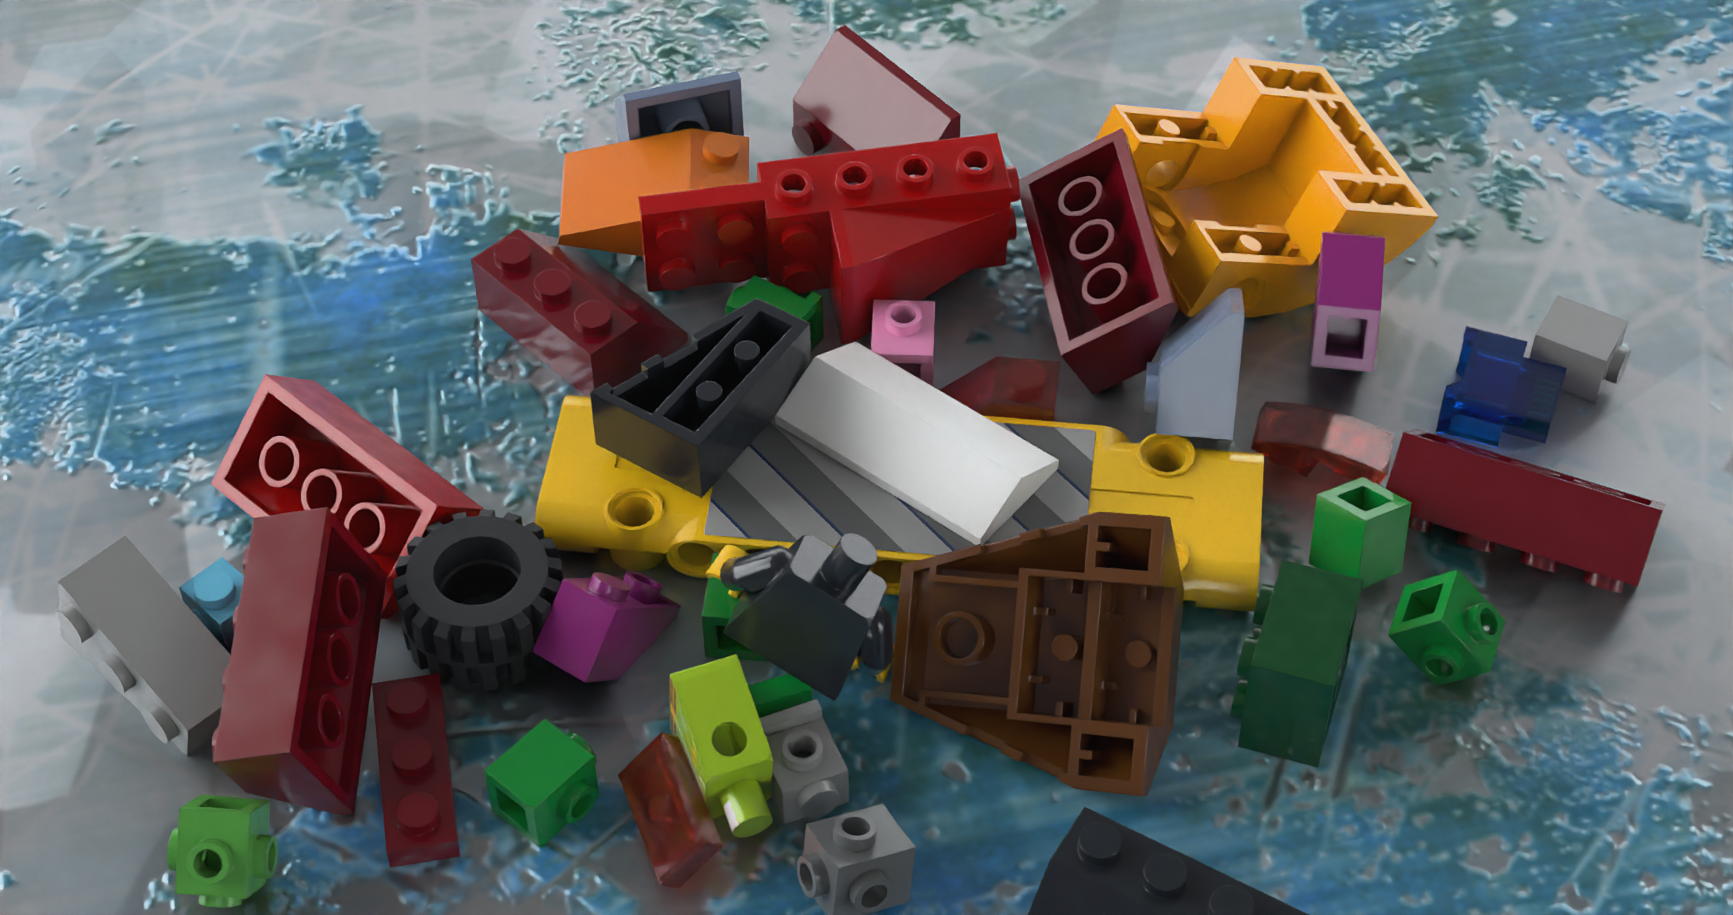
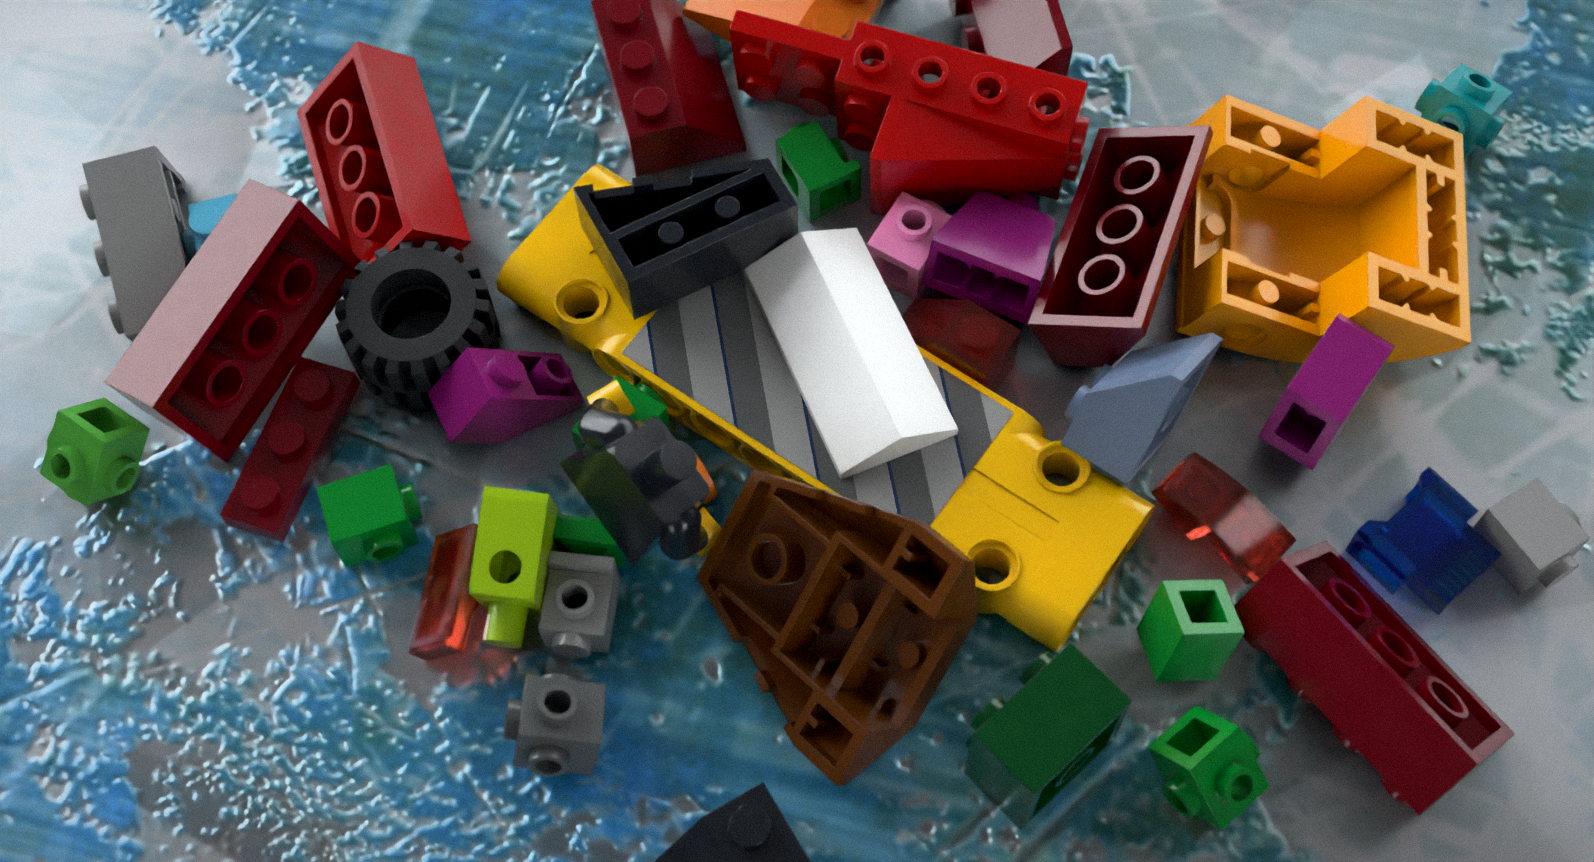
camera: 30 degrees right, 15 degrees up
none -> magenta torso [922,192,1056,325]
none -> teal brick [1414,63,1513,160]

